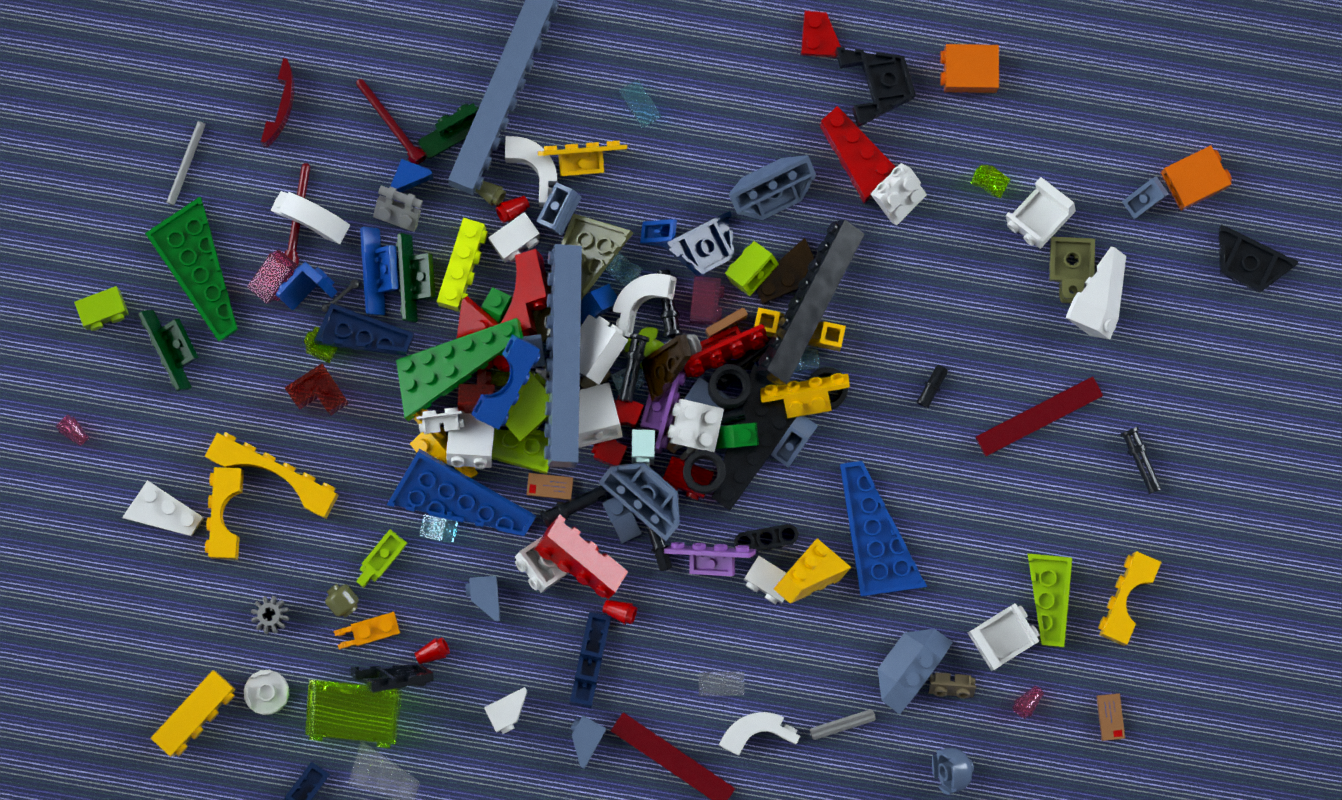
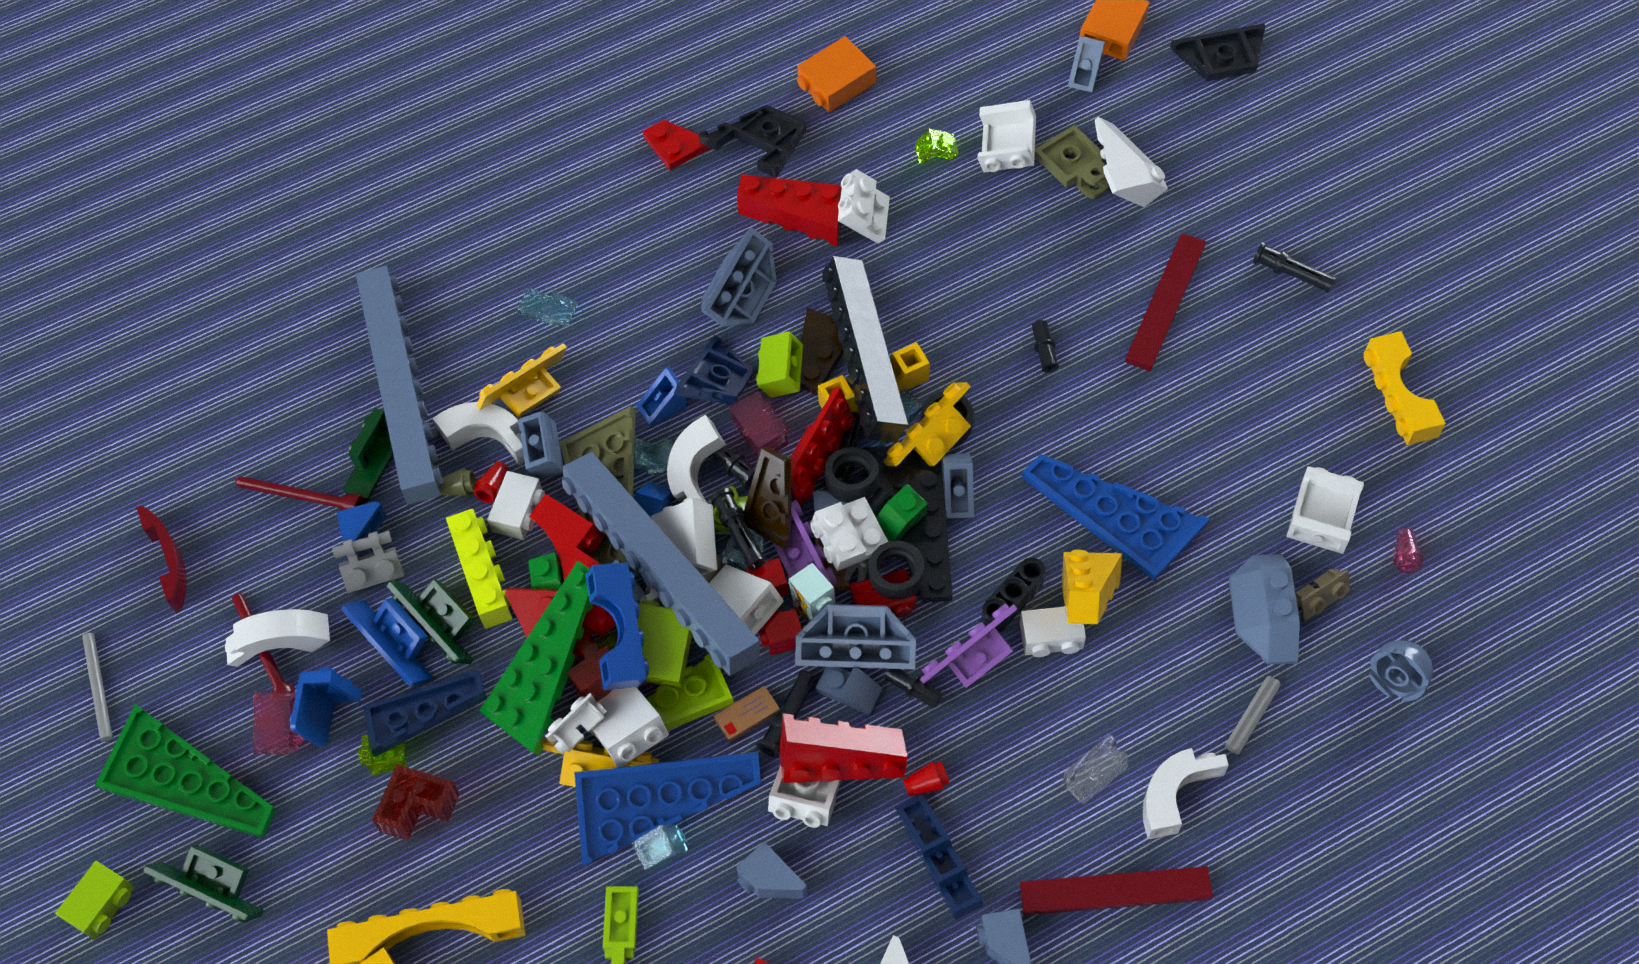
camera: 30 degrees left, 20 degrees down
dark grey hinge [321,280,359,312] -> none
medium nougat tile [705,308,748,338] -> none
lime wing [1027,553,1072,648] -> none
medium nougat tile [1096,693,1125,741] -> none

